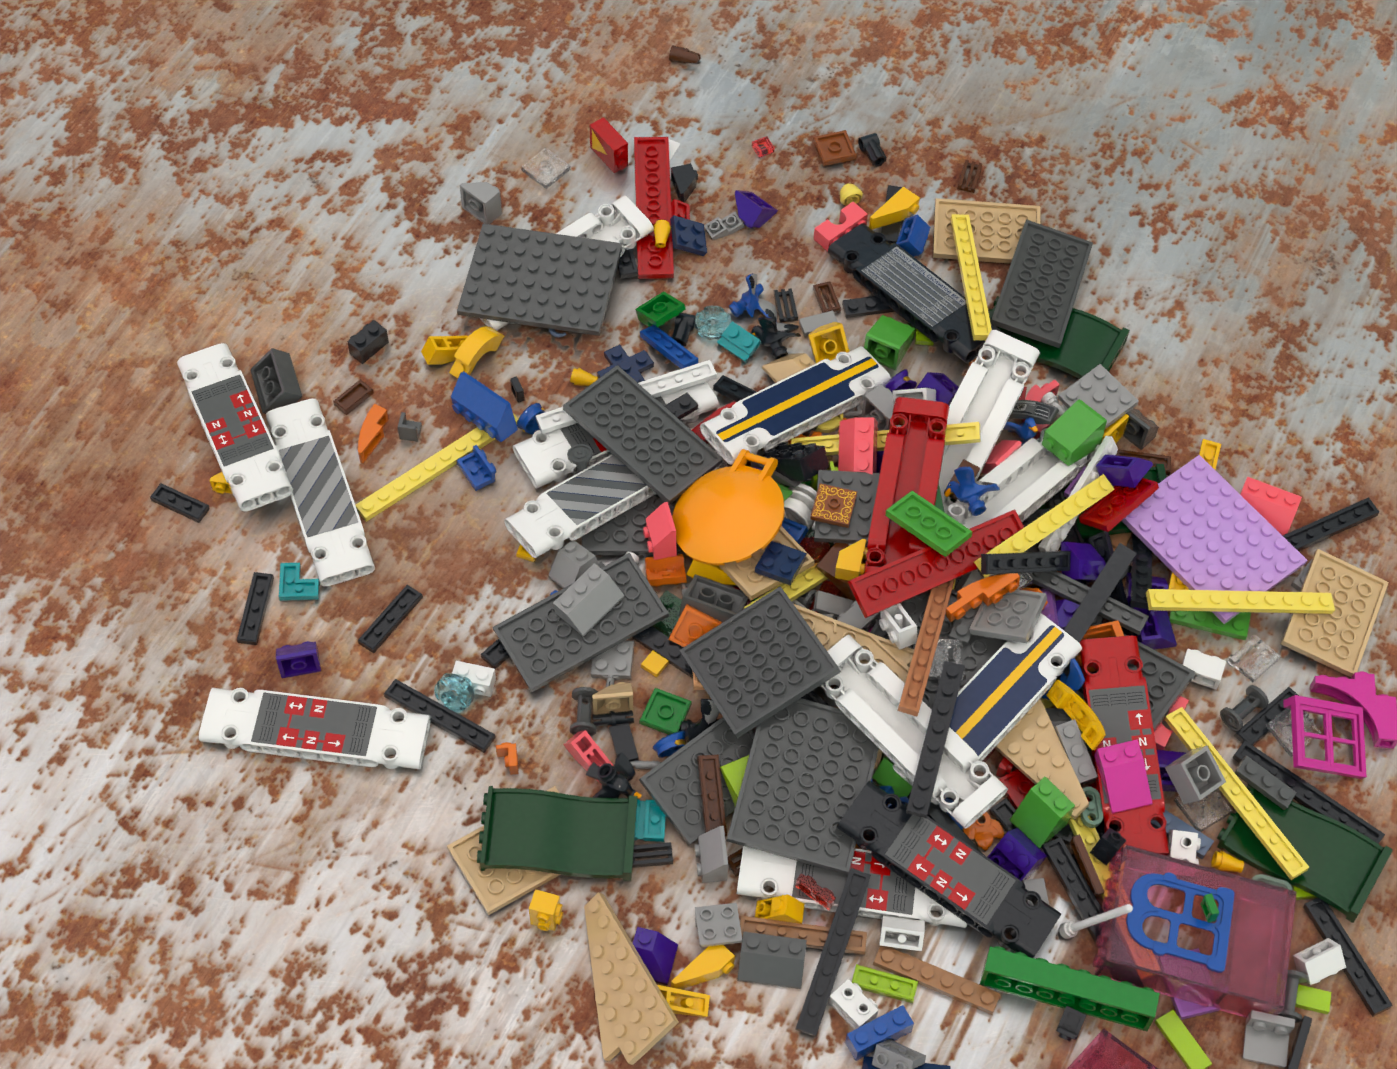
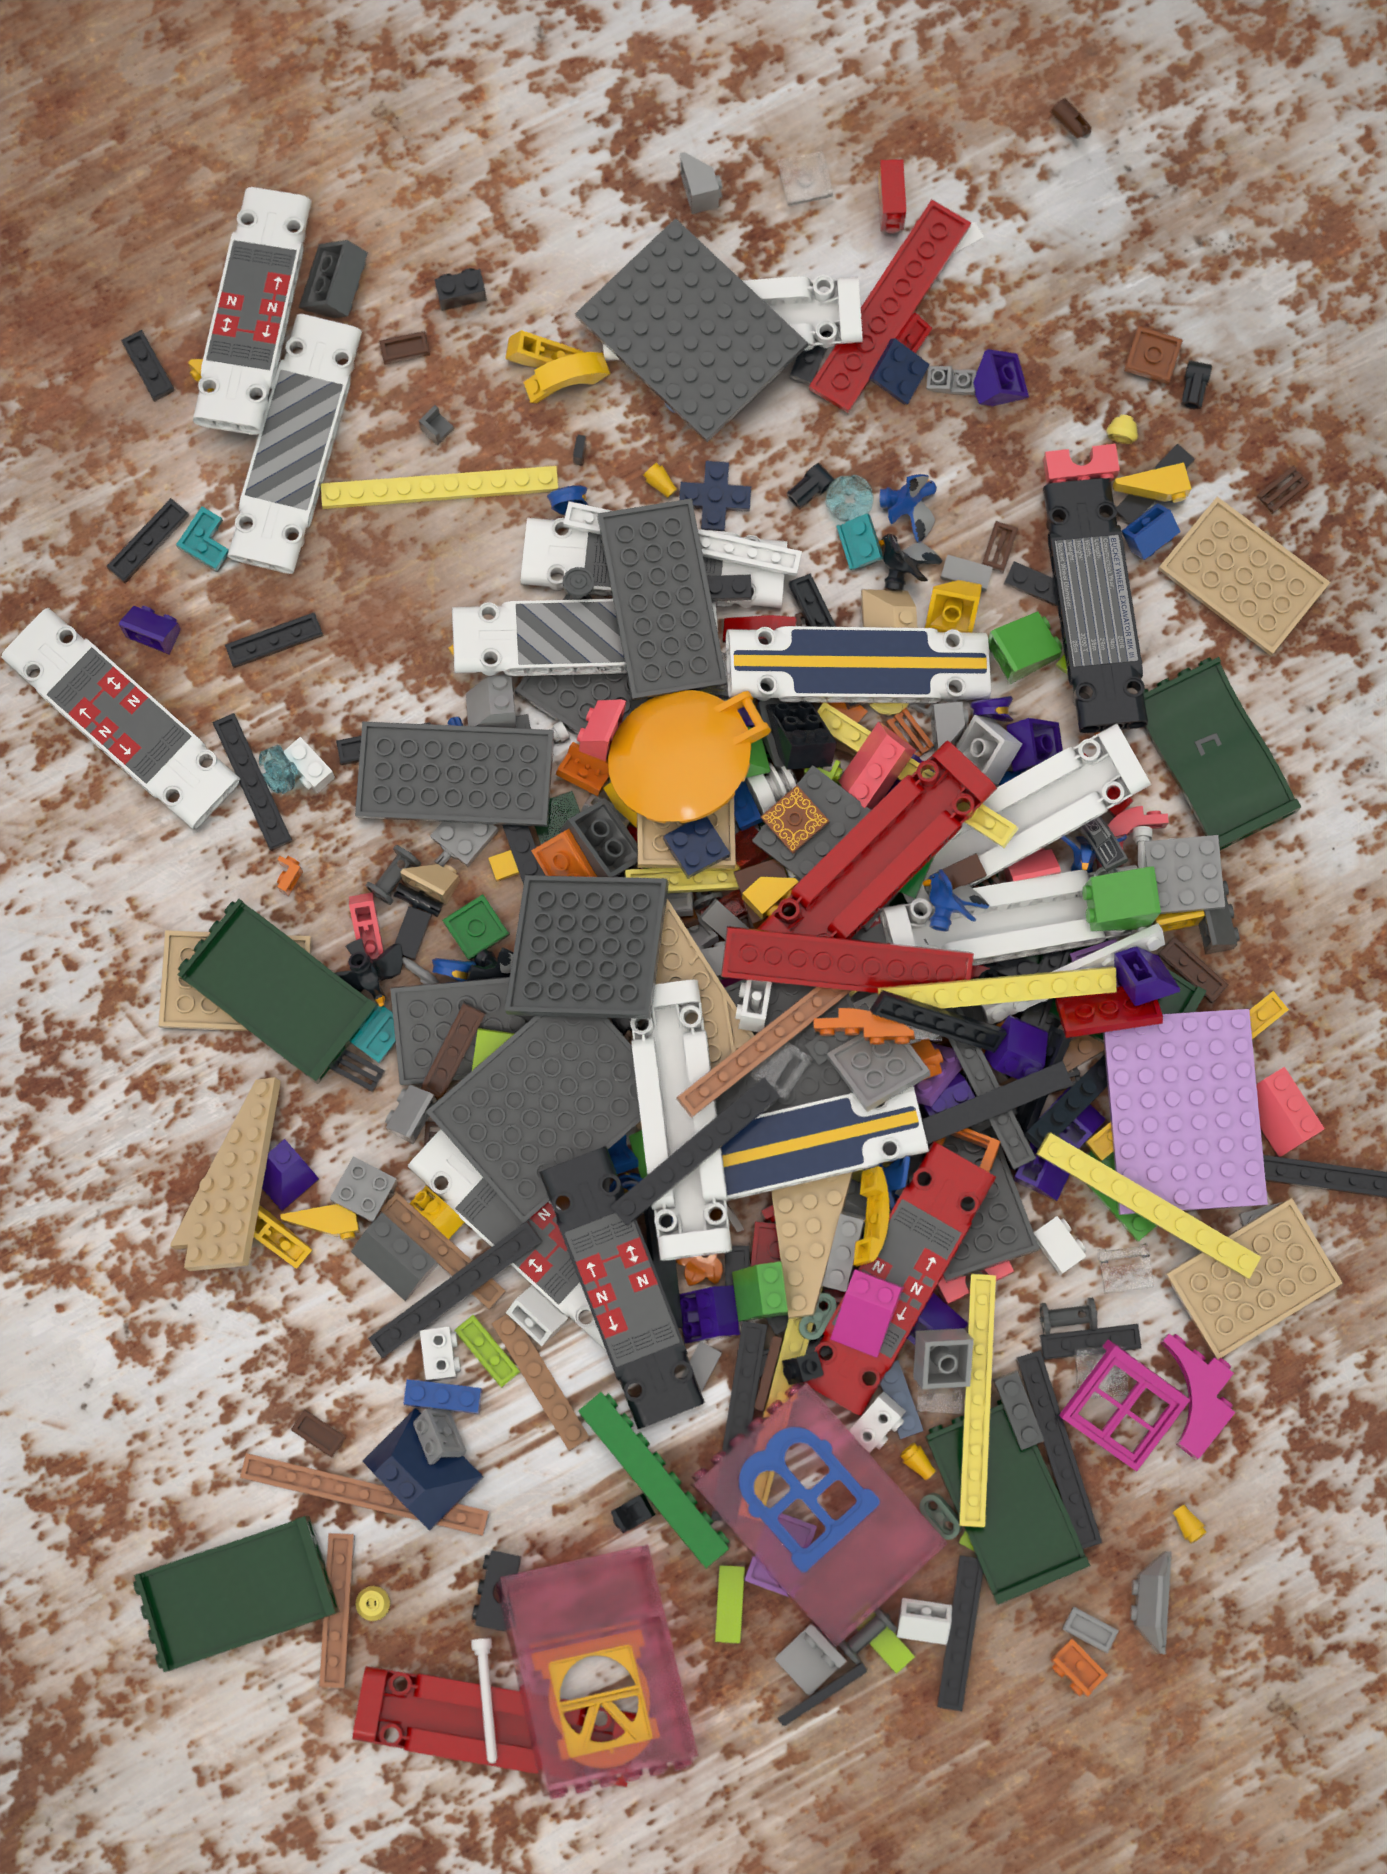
camera: 35 degrees right, 20 degrees up
orange slope [358,403,389,463] -> none
blue slope [451,371,518,442] -> none
blue bracket [457,445,497,491] -> none
yellow brick [529,889,563,931] -> none
light grey slope [553,563,624,637] -> none
green plate [635,291,686,327] -> none
blue plate [640,325,698,369] -> none
yellow cone [653,220,671,248] -> none
black slope [671,163,698,203] -> none
clear red tile [751,136,775,158] -> none
black tile [774,288,798,323] -> none
clear red plate [795,873,836,911] -> none
bright green plate [885,491,972,557] -> none
light yellow plate [951,214,992,341] -> none
dark grey plate [991,219,1093,348] -> none
white piece [1059,904,1133,939] -> none
green tile [1200,893,1219,923] -> none

